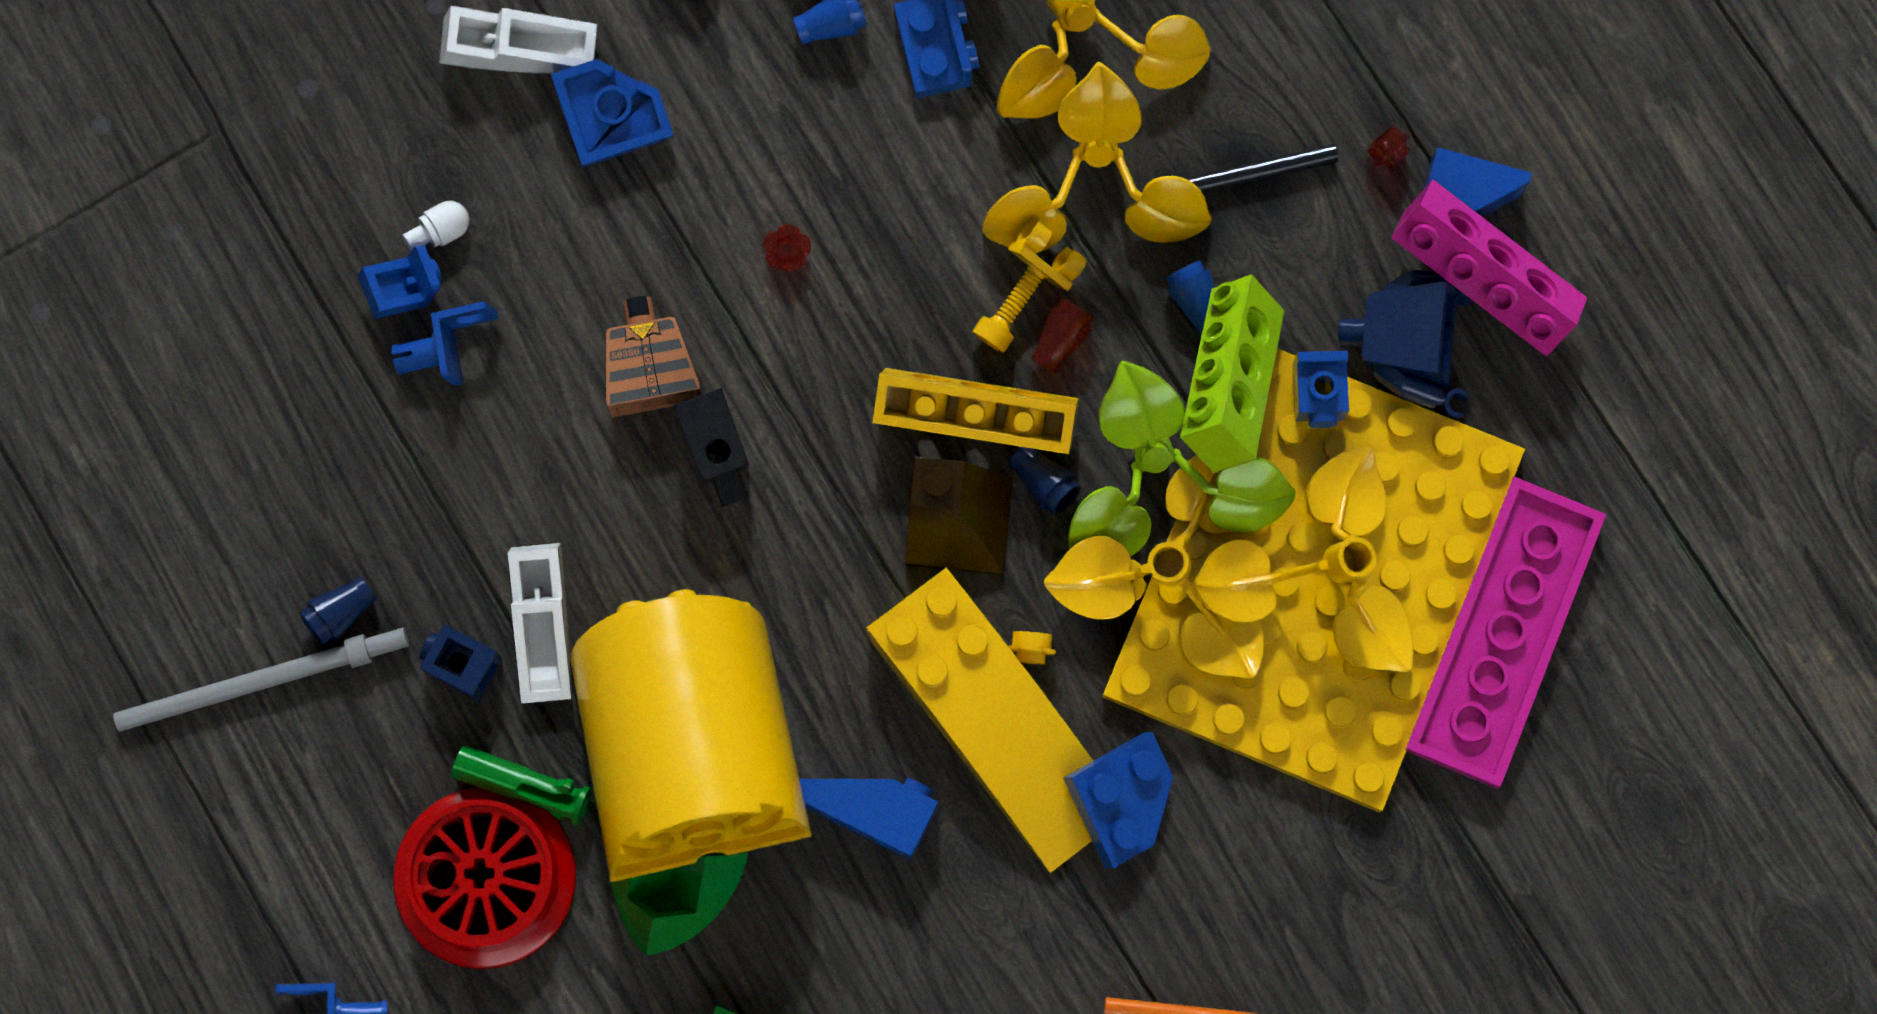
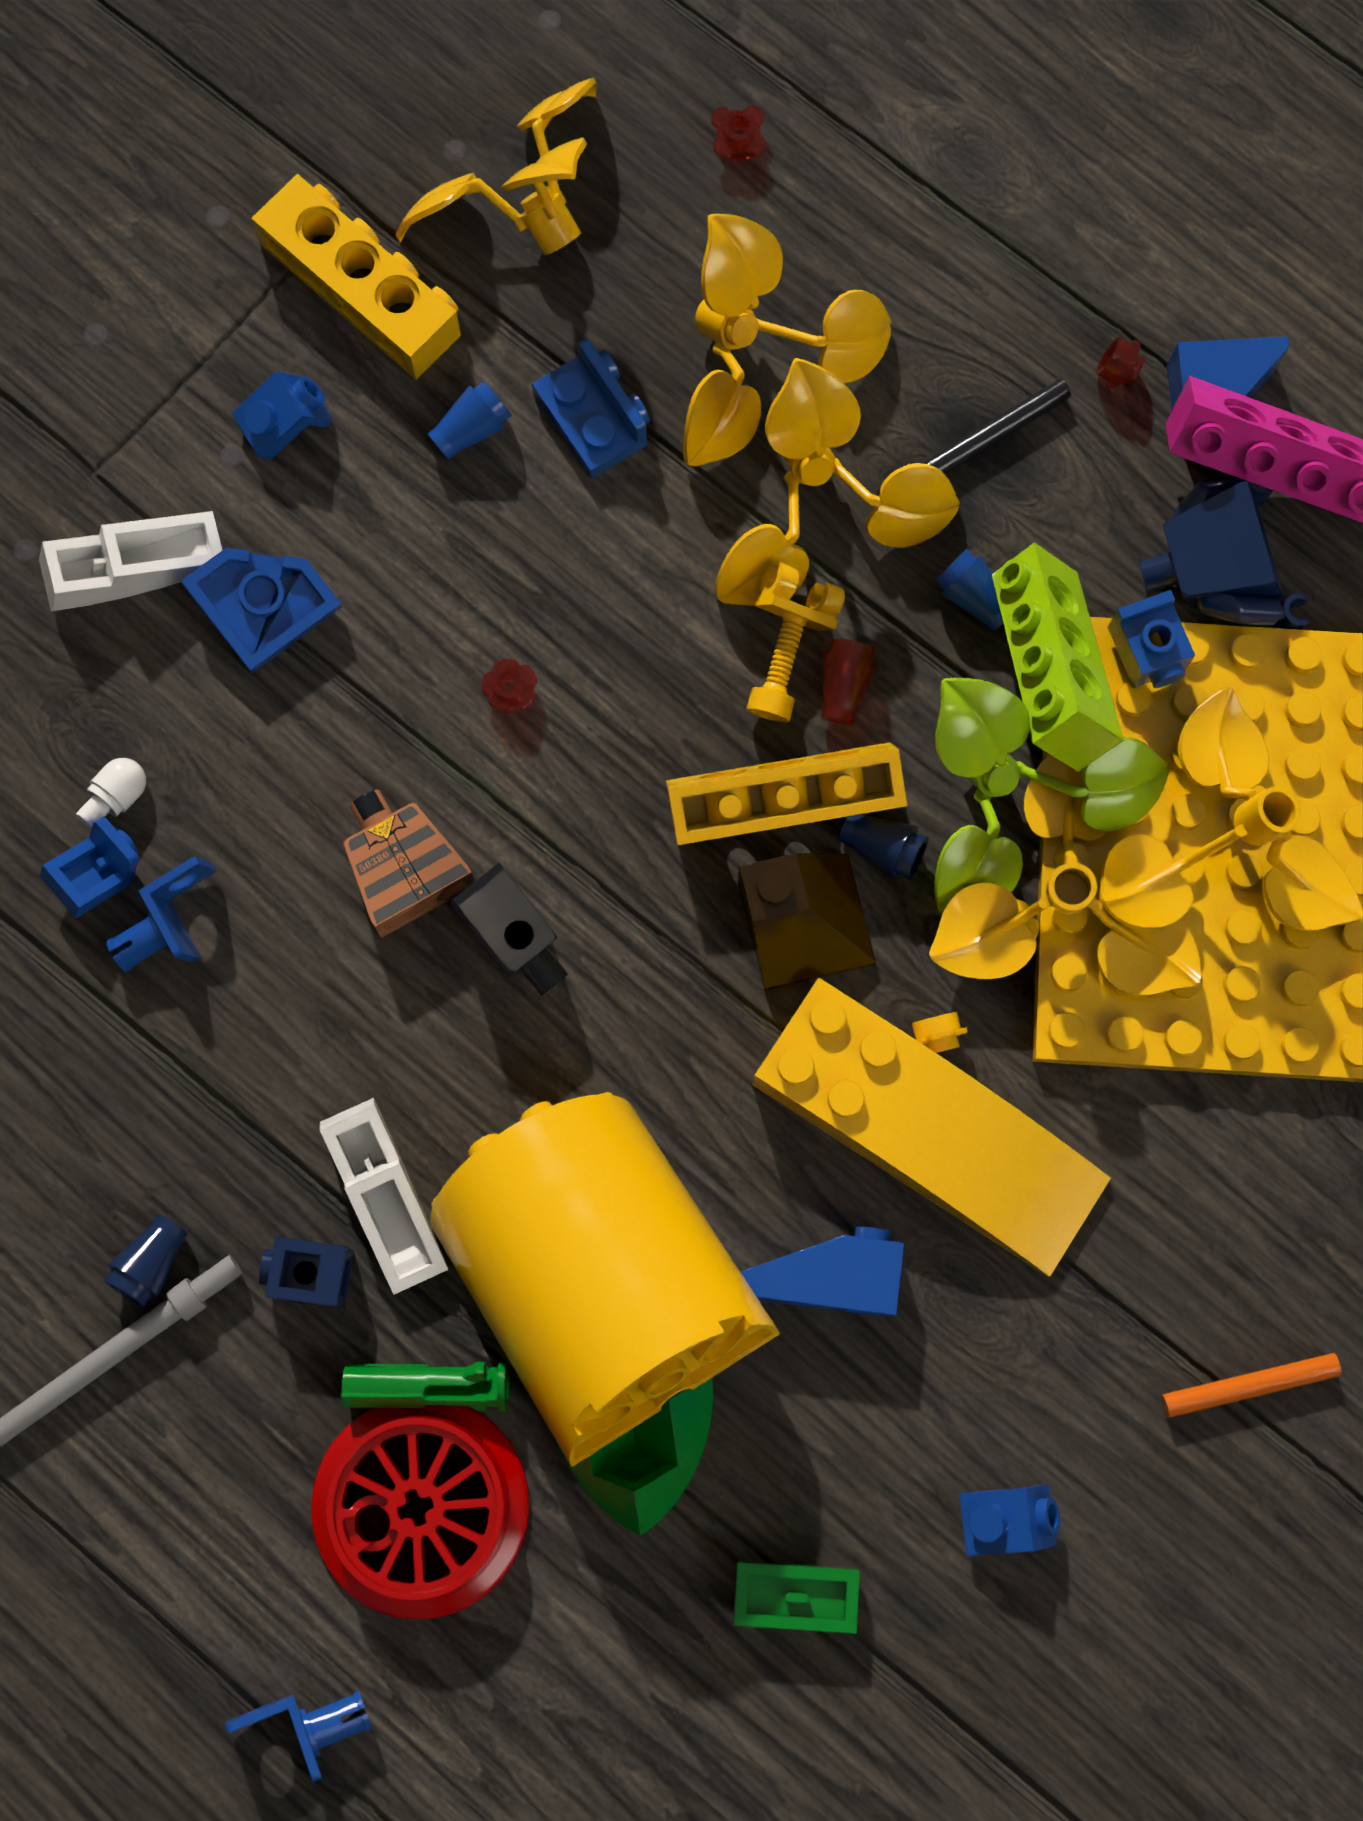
camera: 20 degrees left, 0 degrees up
blue plate [1063,732,1173,869] -> none

